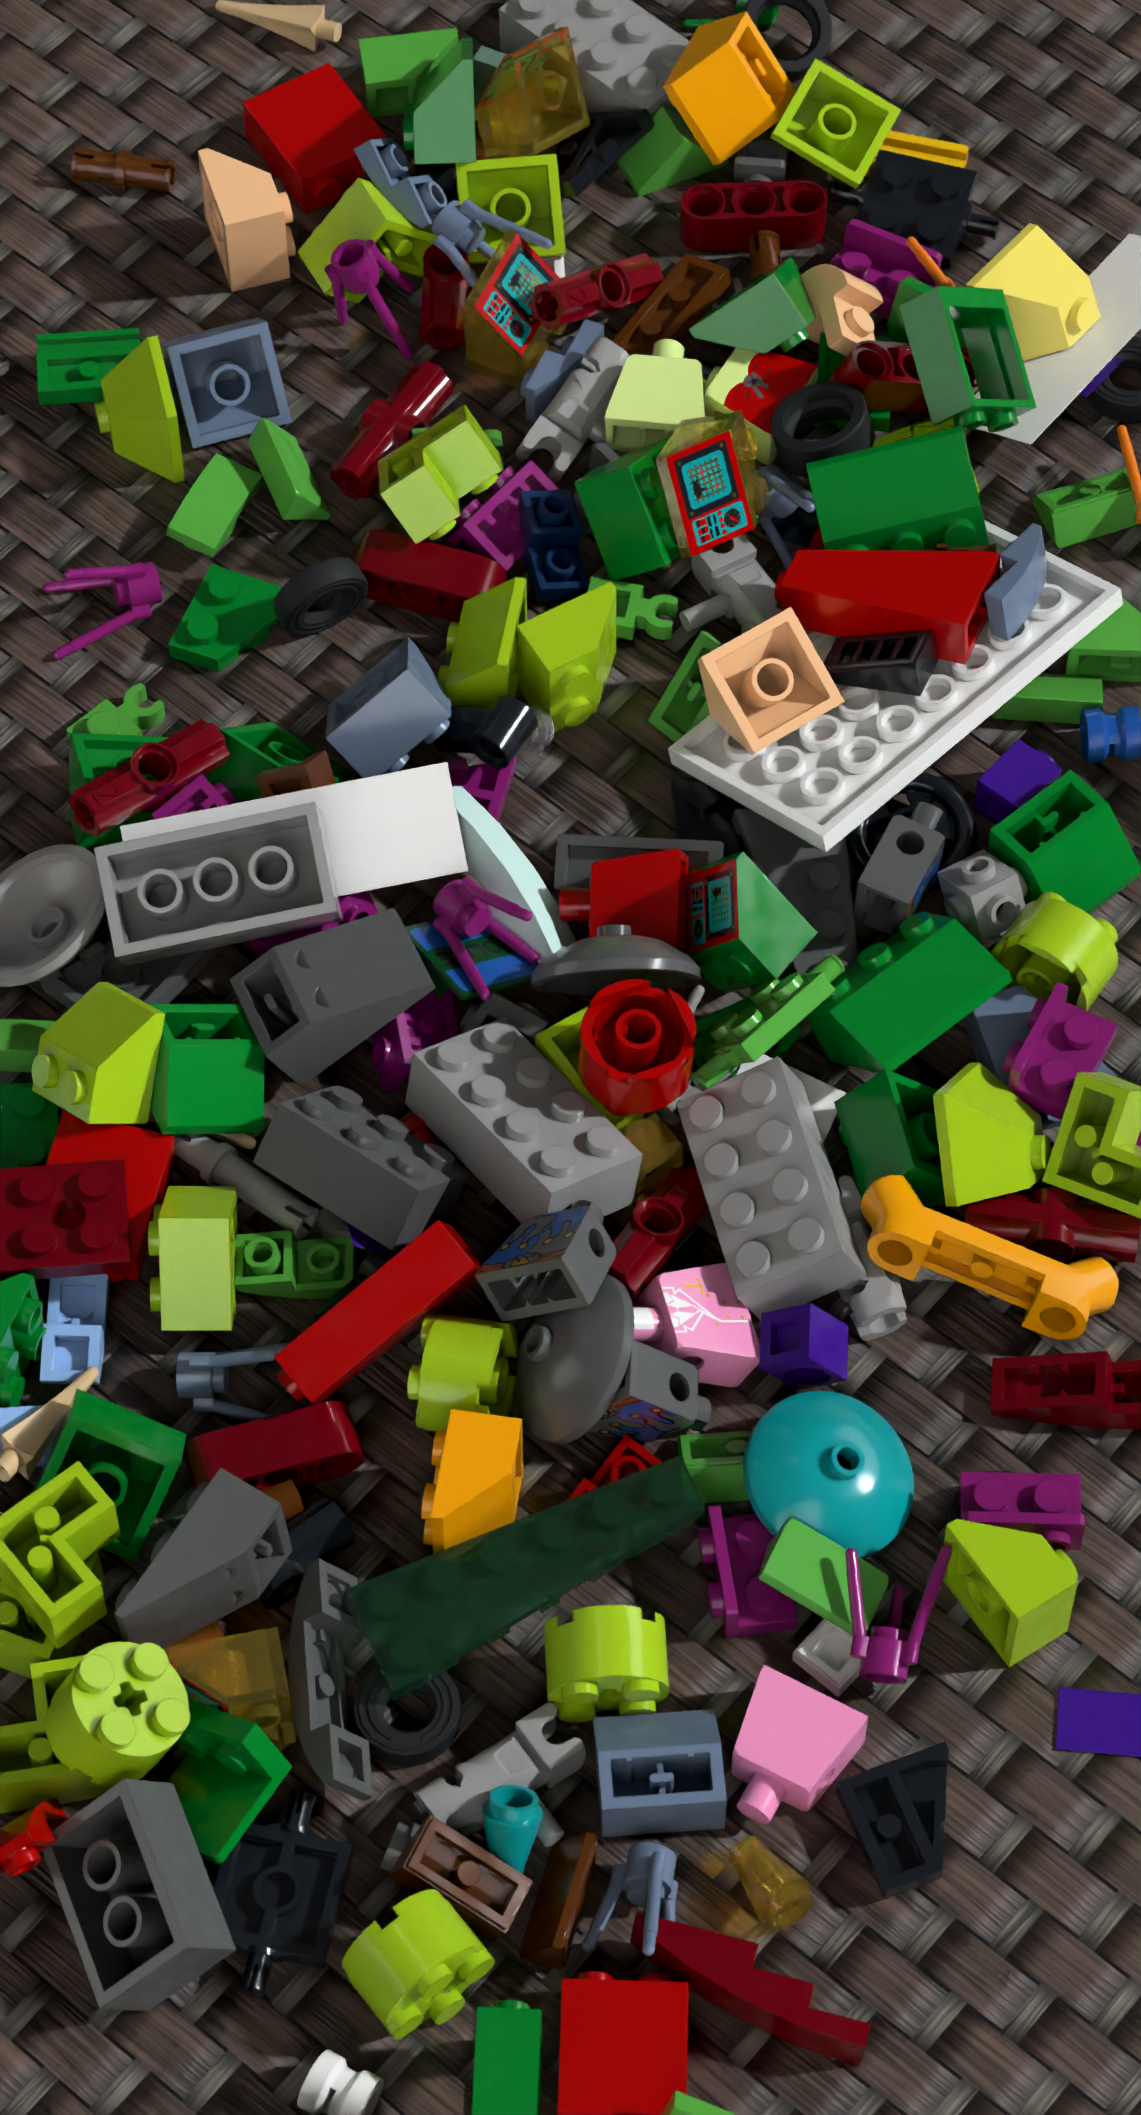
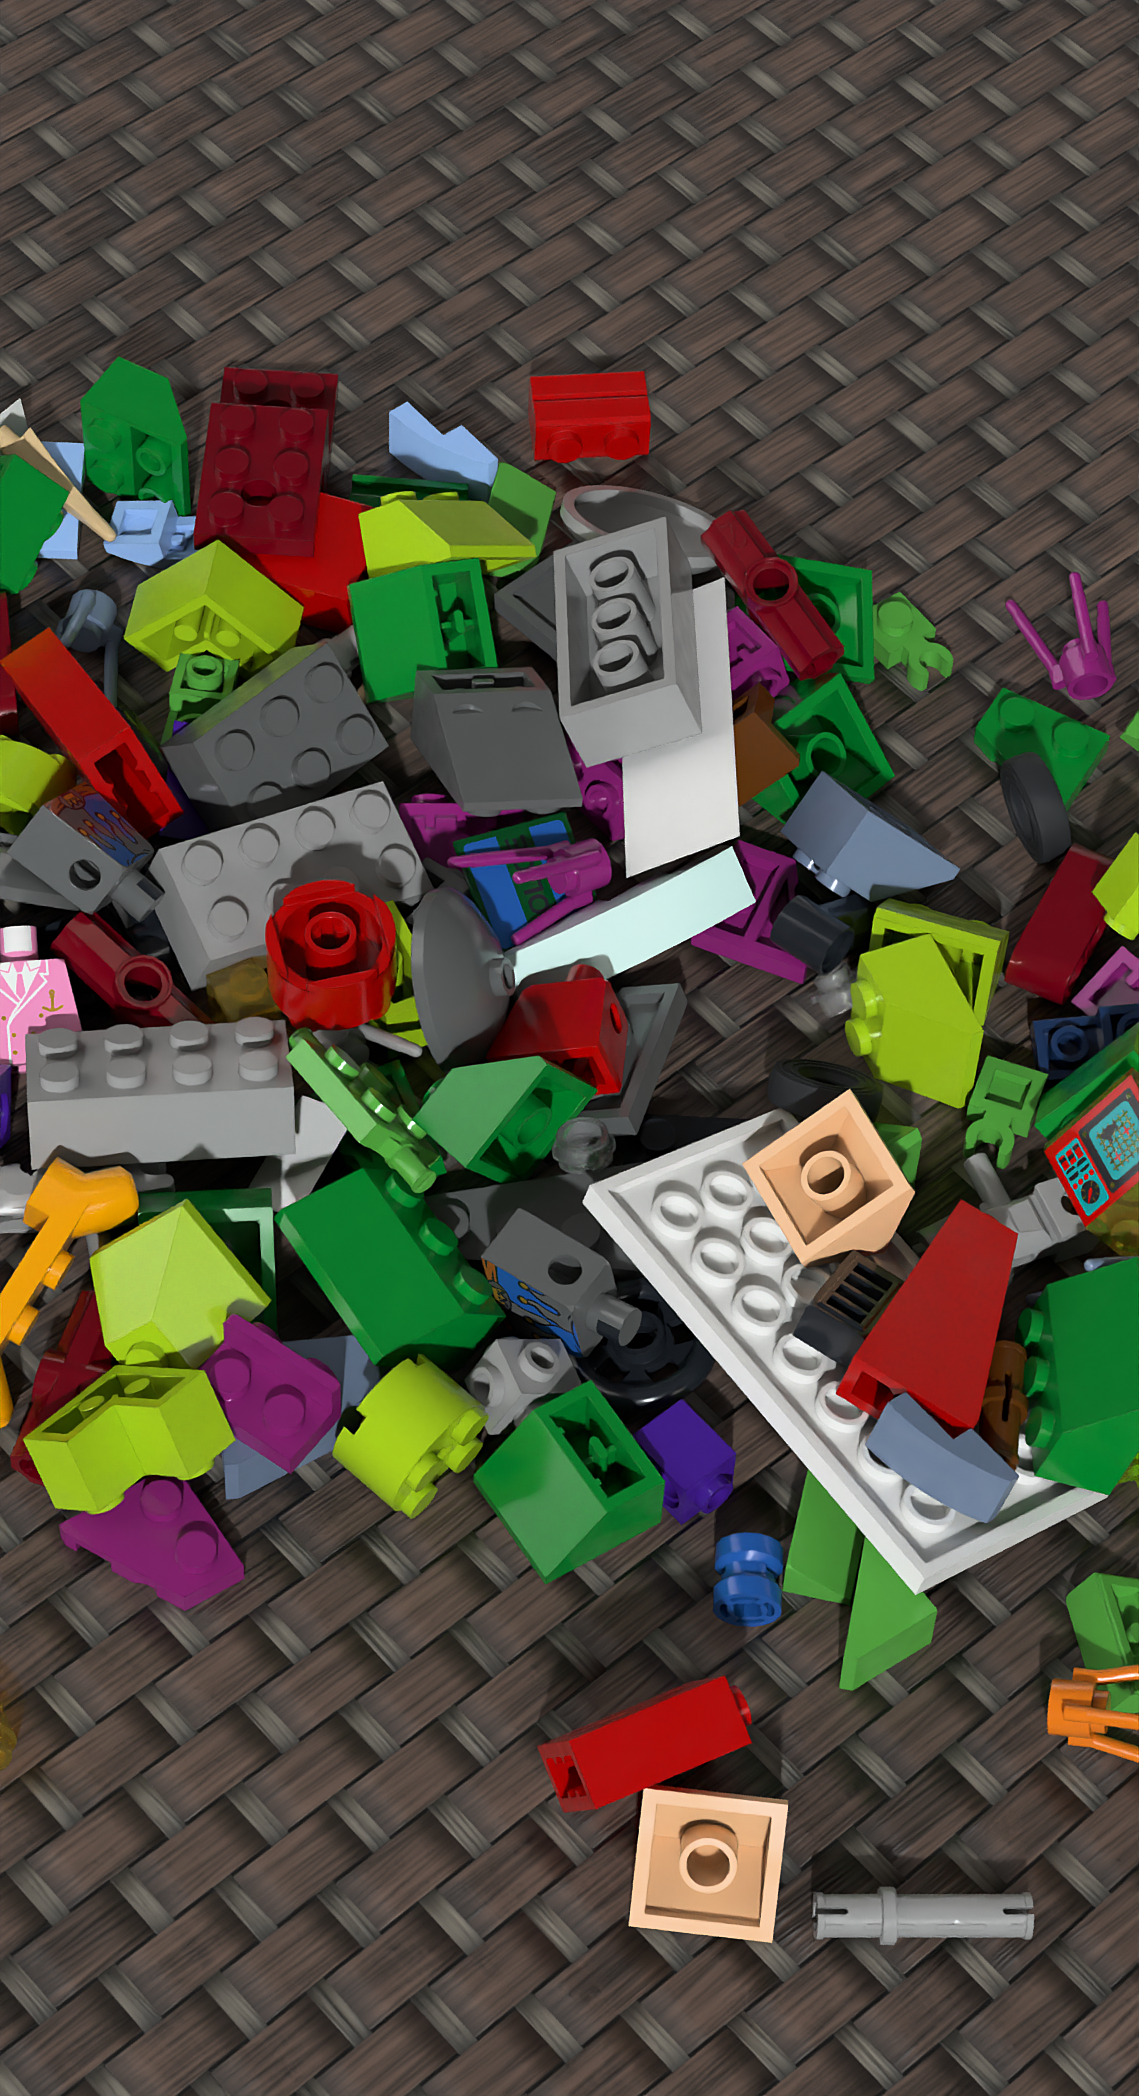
camera: 95 degrees right, 5 degrees down
none -> black tyre [767,1059,884,1123]

